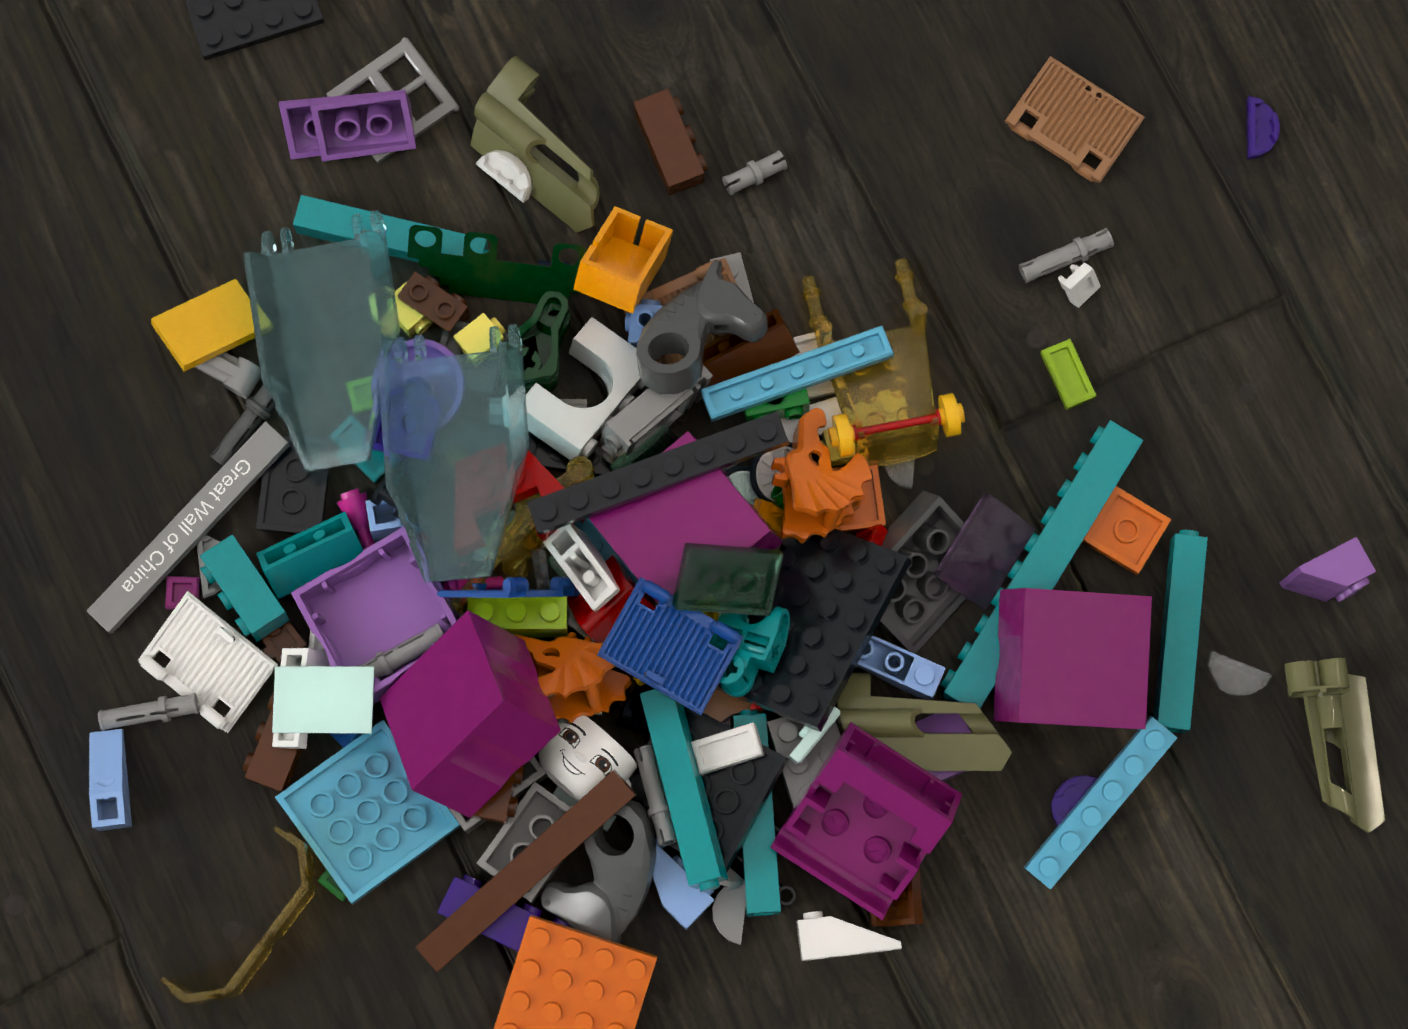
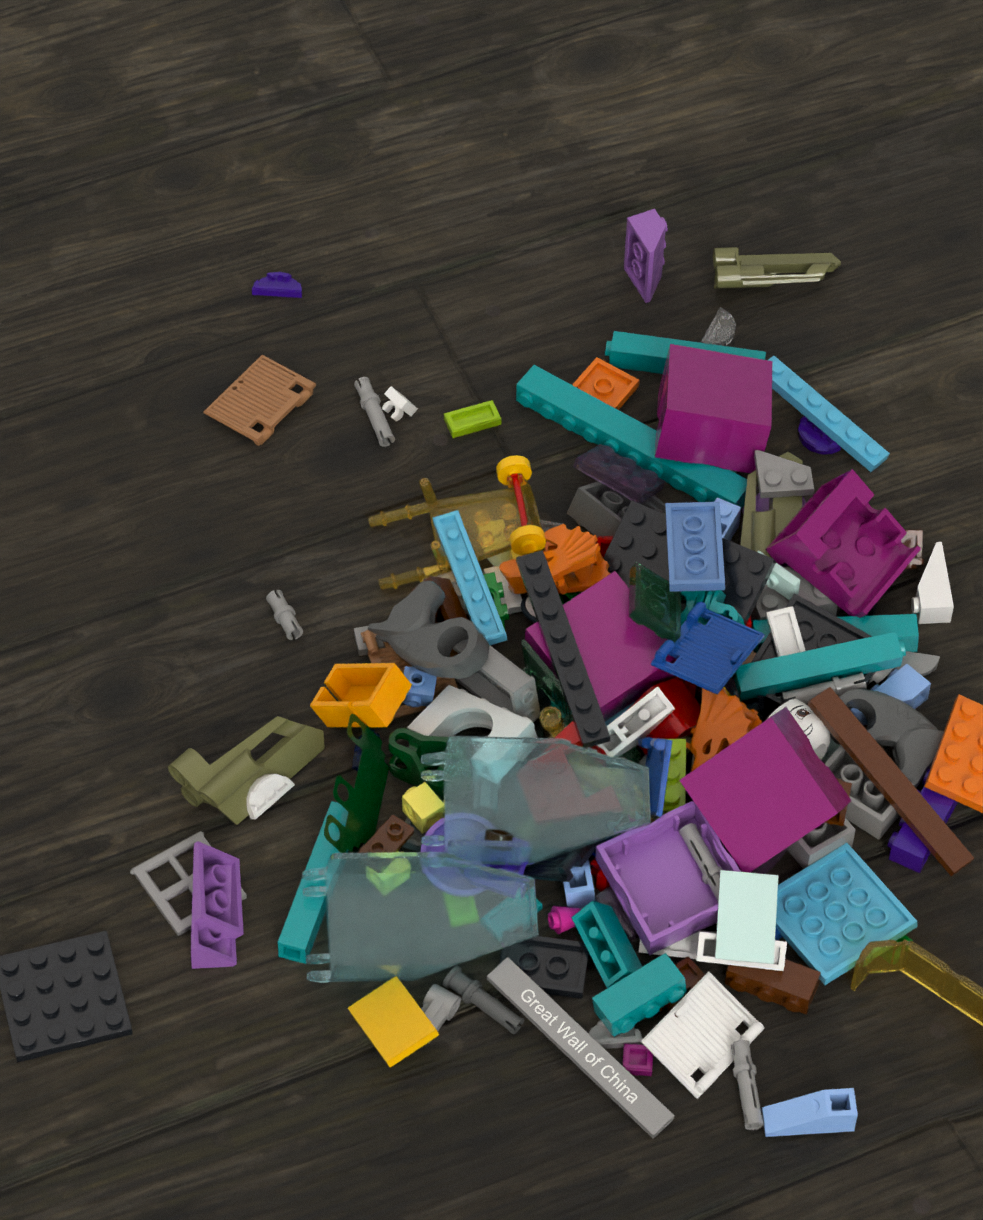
camera: 85 degrees left, 25 degrees down
reddish brown brick [633,88,708,196] -> none
none -> dark brown tile [484,829,514,847]
none -> medium blue plate [665,502,725,592]
none -> light grey wing [754,450,814,498]

